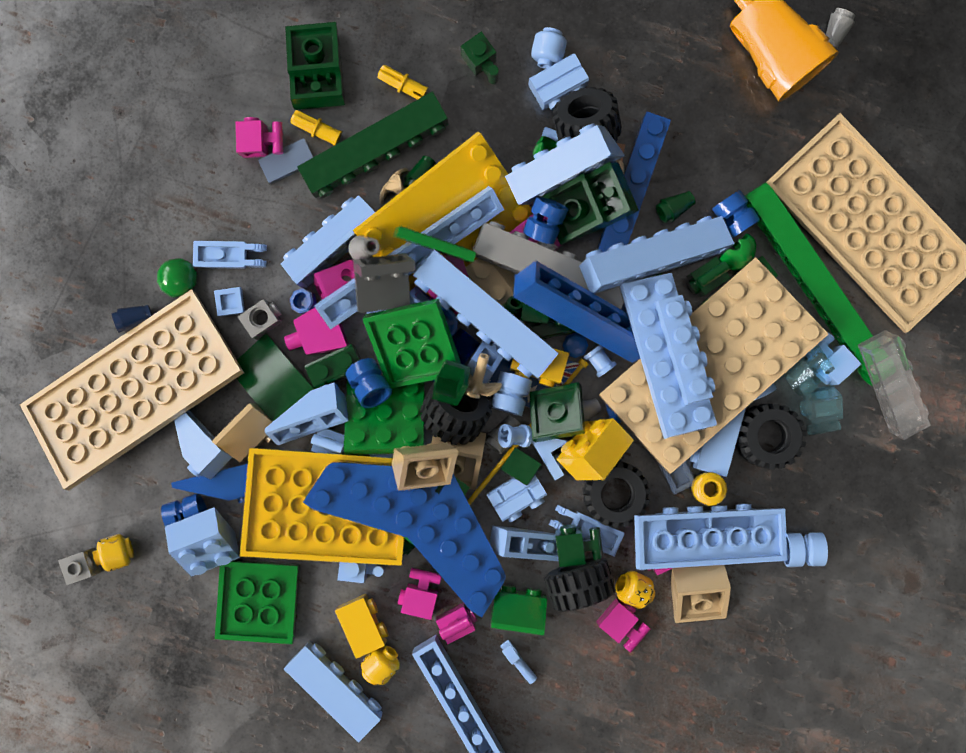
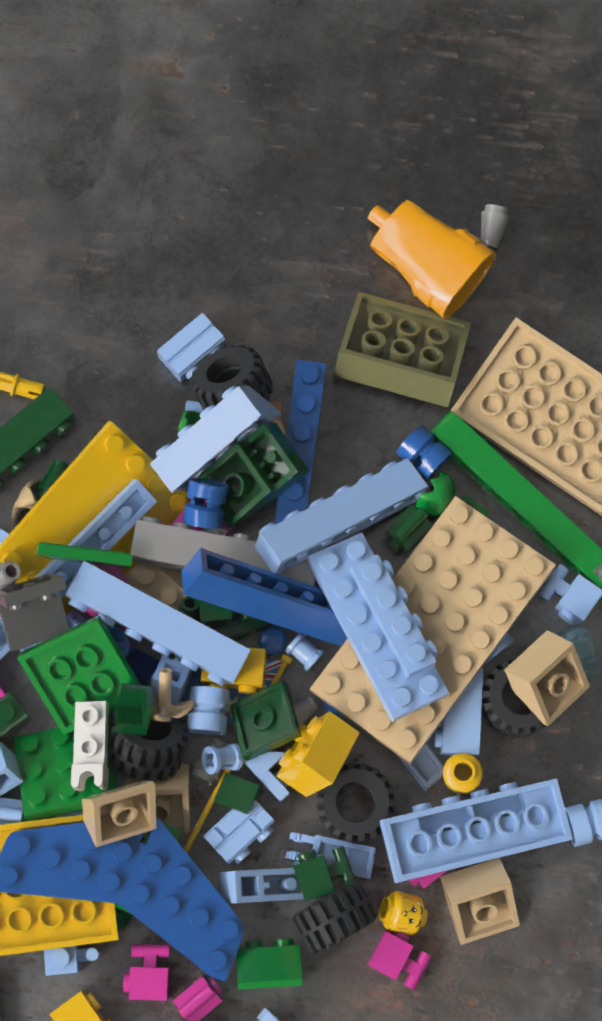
camera: 10 degrees left, 10 degrees down
blue wheel [345,358,392,408] -> none
dark green brick [460,31,499,84] -> none
light blue head [531,27,567,69] -> none
dark green cone [655,191,696,223] -> none
clear light blue brick [783,344,835,396] -> none
none -> white plate [71,701,109,791]
none -> olive slope [333,292,471,407]
none -> tan slope [504,630,590,726]

